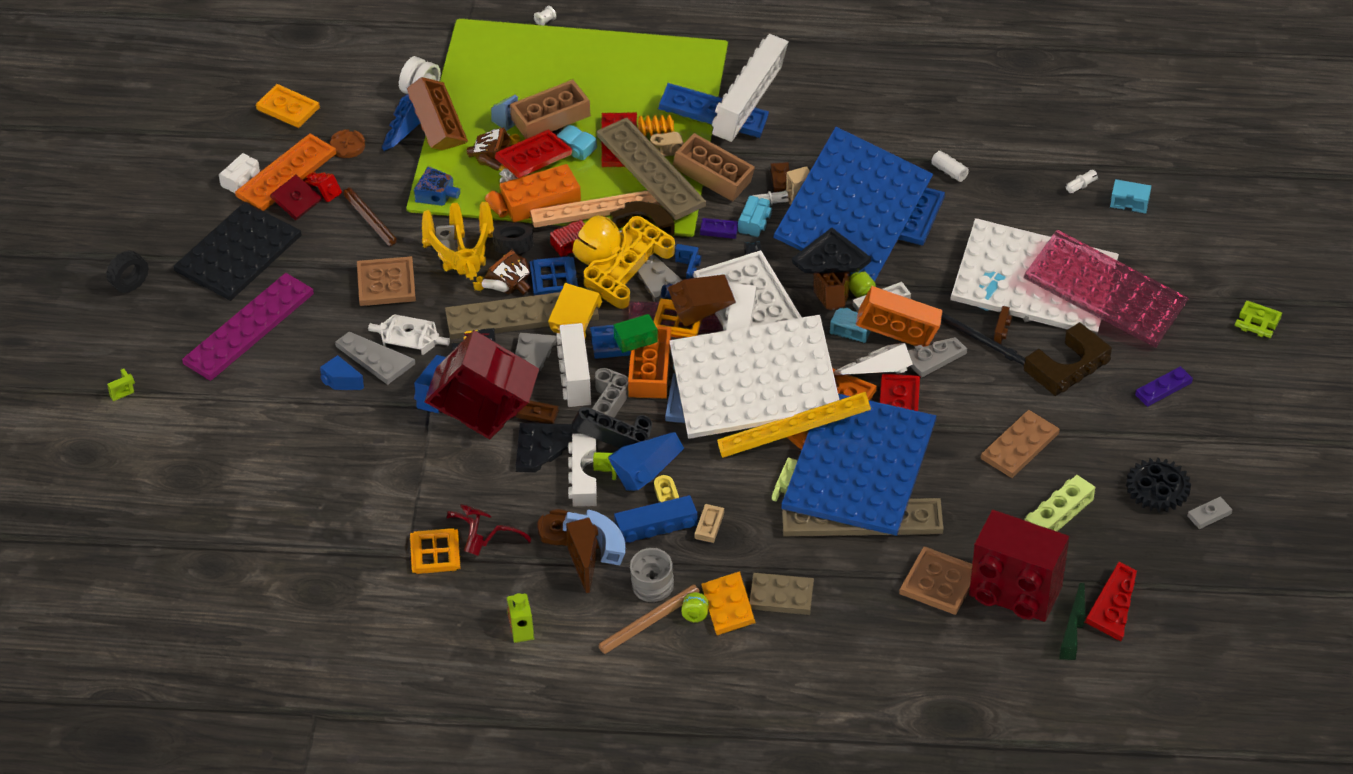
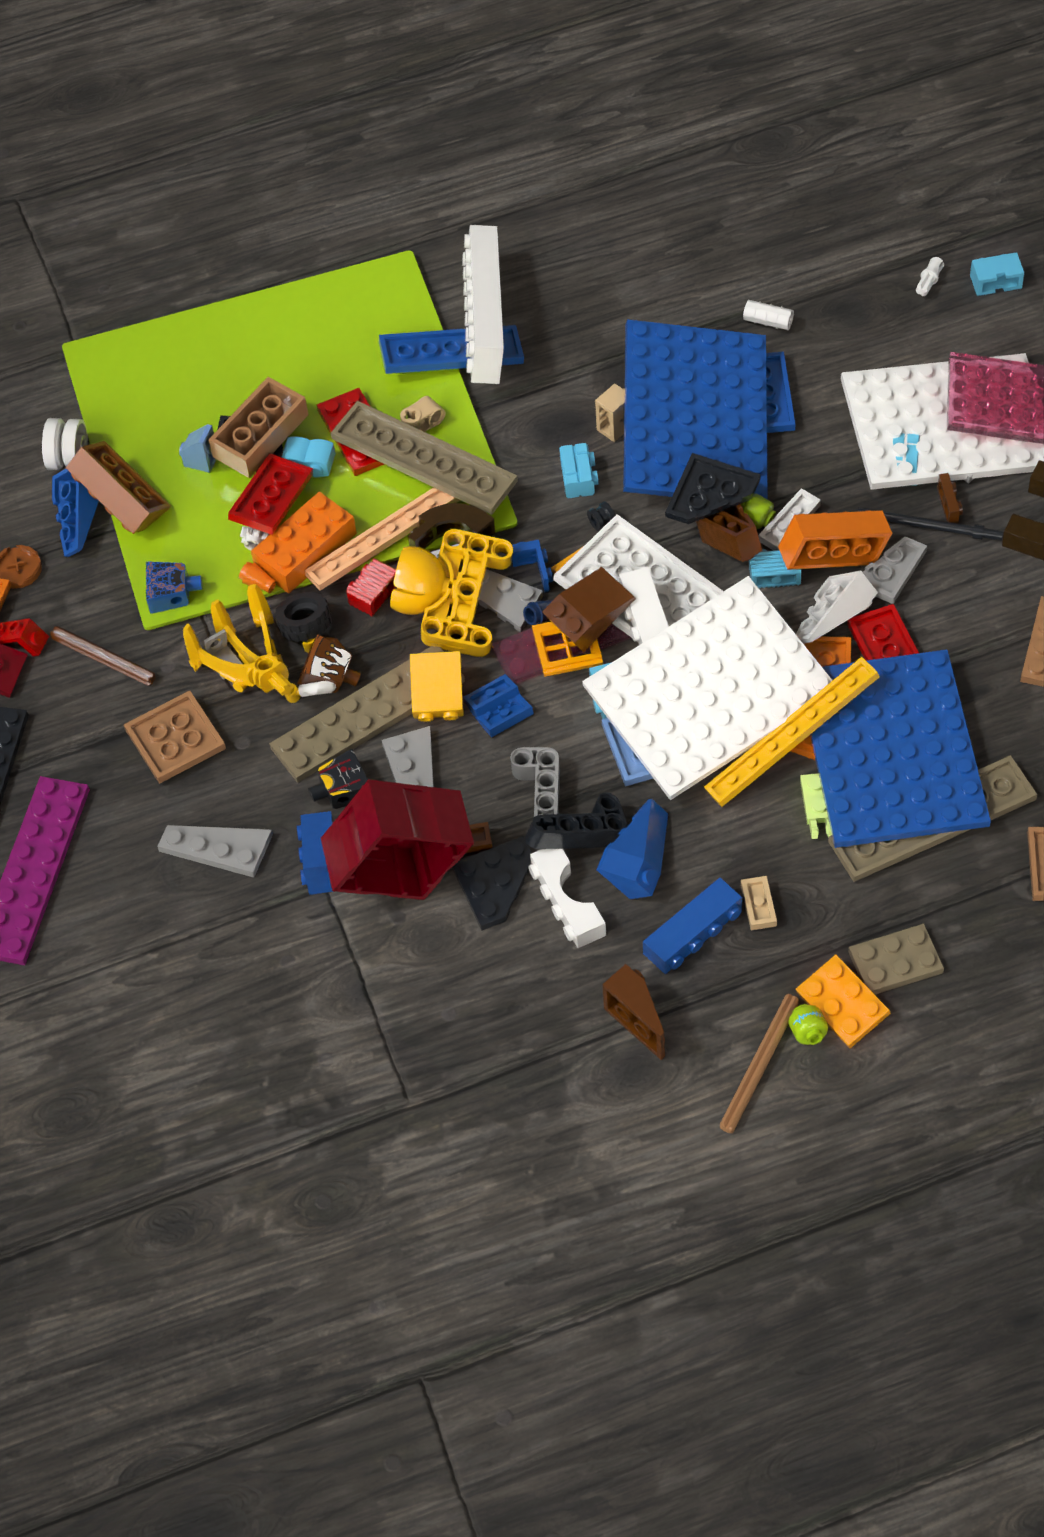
camera: 20 degrees left, 10 degrees up
blue slope [320,355,364,390] -> none
white plate [368,315,450,355] -> none
light orange piece [410,528,460,574] -> none
dark red plant [446,504,531,556] -> none
reddish brown torso [467,127,520,171] -> none
lime torso [507,593,534,643] -> none
blue piece [530,256,578,296] -> none
white bush [534,6,557,26] -> none
reddish brown plate [538,509,568,546] -> none
white brick [556,323,591,407] -> none
light blue arch [563,509,625,565] -> none
lime bracket [593,452,617,480] -> none
green brick [613,314,658,353] -> none
orange brick [628,326,671,399] -> none
light grey wheel [630,548,674,602] -> none
light orange piece [638,115,674,137] -> none
light yellow plate [654,475,679,503] -> none
medium nougat brick [672,133,755,202] -> none
dark purple plate [700,218,738,239] -> none
white axle [753,191,788,206] -> none
reddish brown plate [770,162,790,193] -> none

